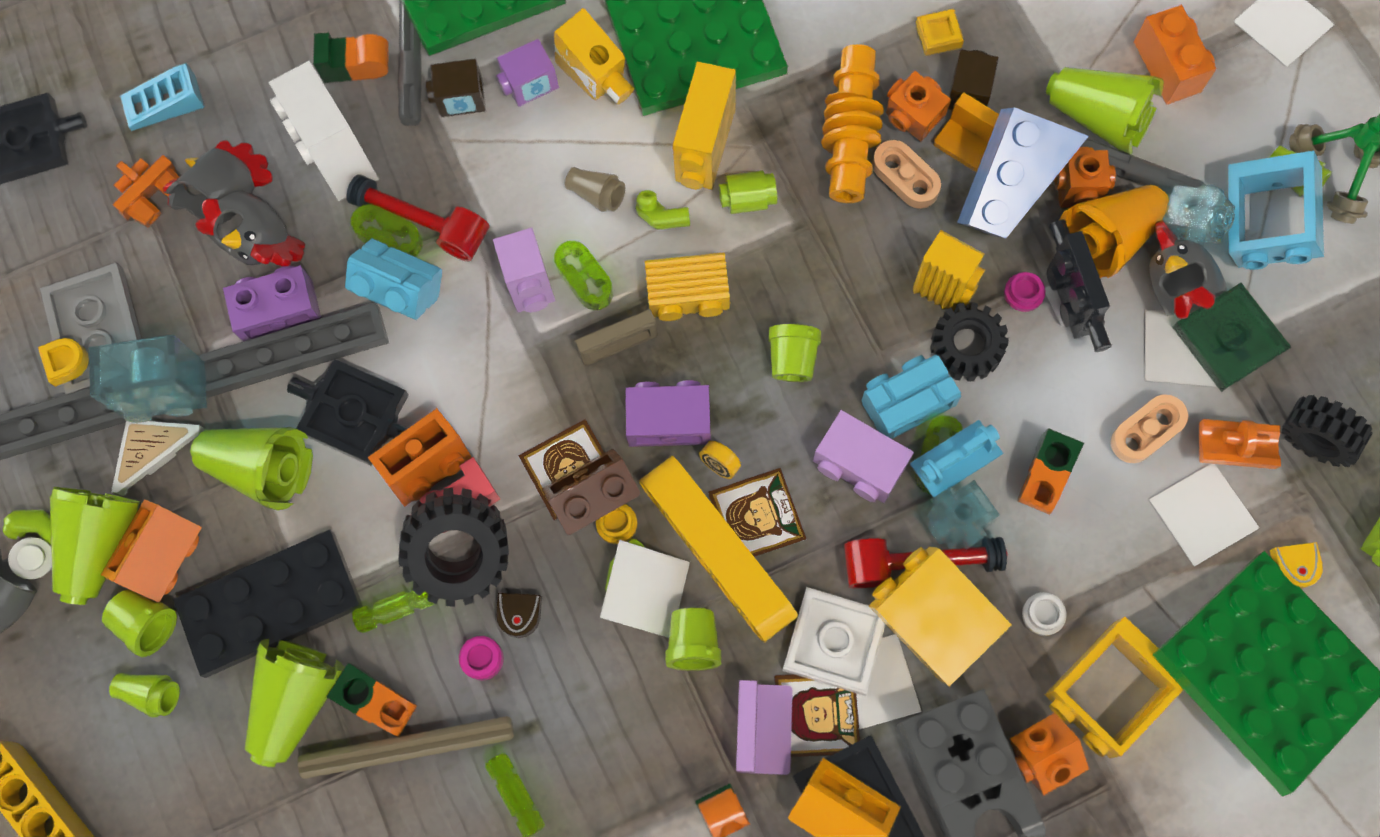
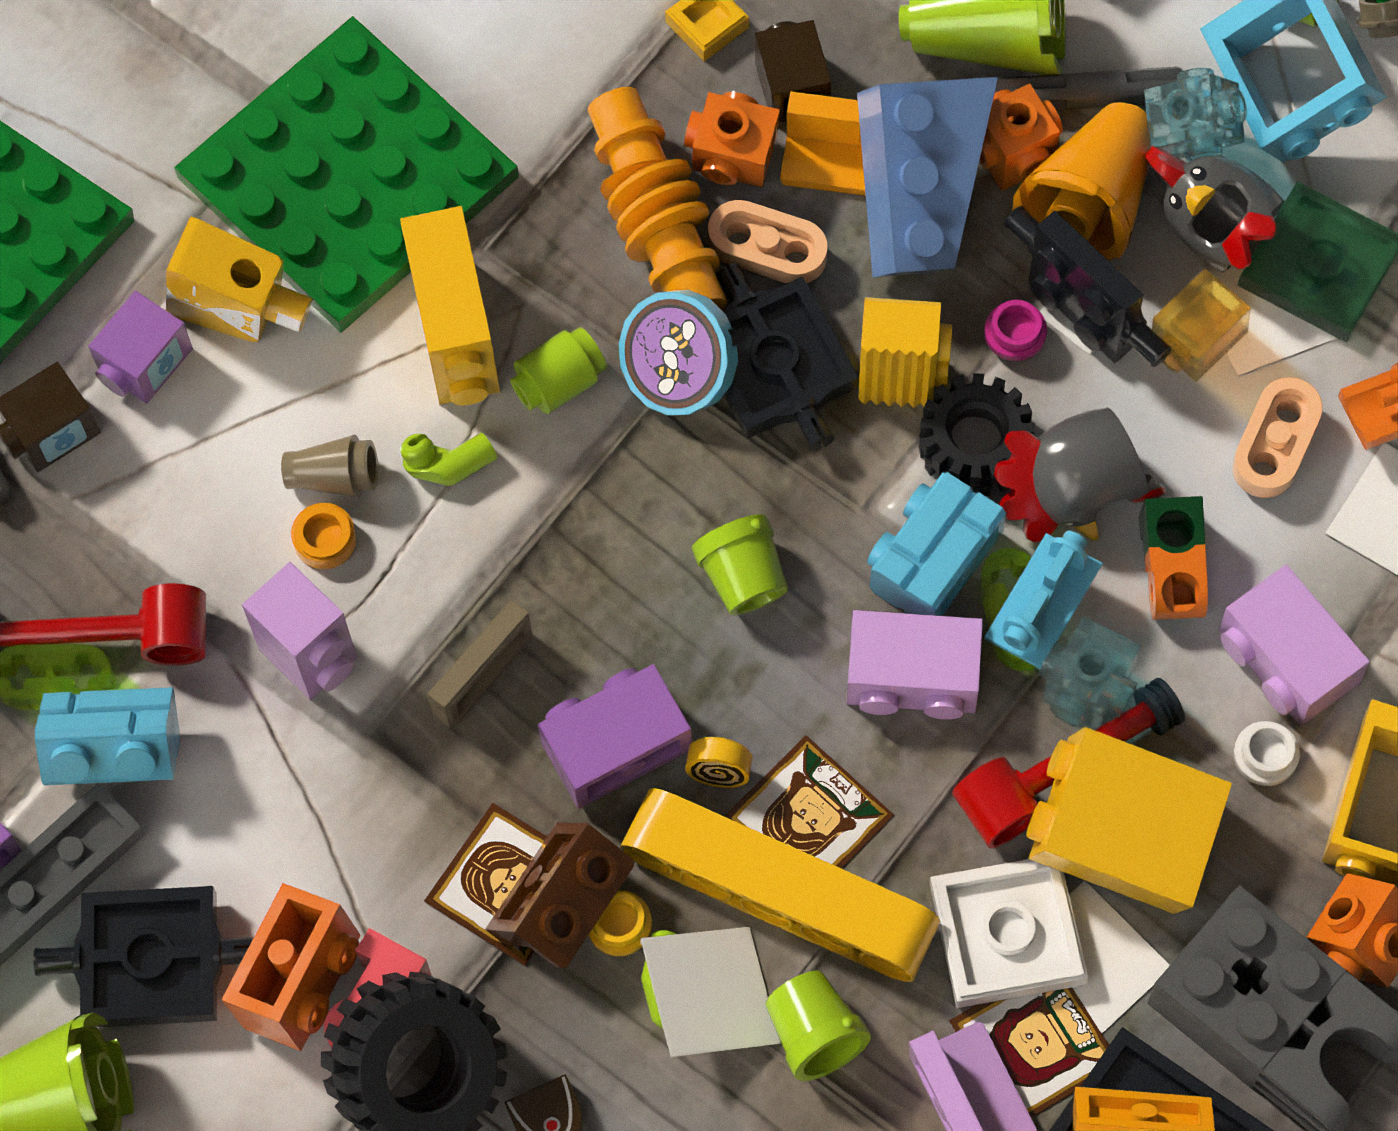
camera: 30 degrees left, 5 degrees down
clear neon green beam [554,241,613,310] -> none
yellow brick [645,252,730,321] -> none
none -> light orange tile [291,503,357,569]
none -> tile [618,290,738,415]
none -> black plate [716,263,859,451]
none -> dark grey piece [994,407,1166,542]
none -> clear yellow brick [1152,268,1251,382]
none -> lavender brick [1219,564,1370,727]

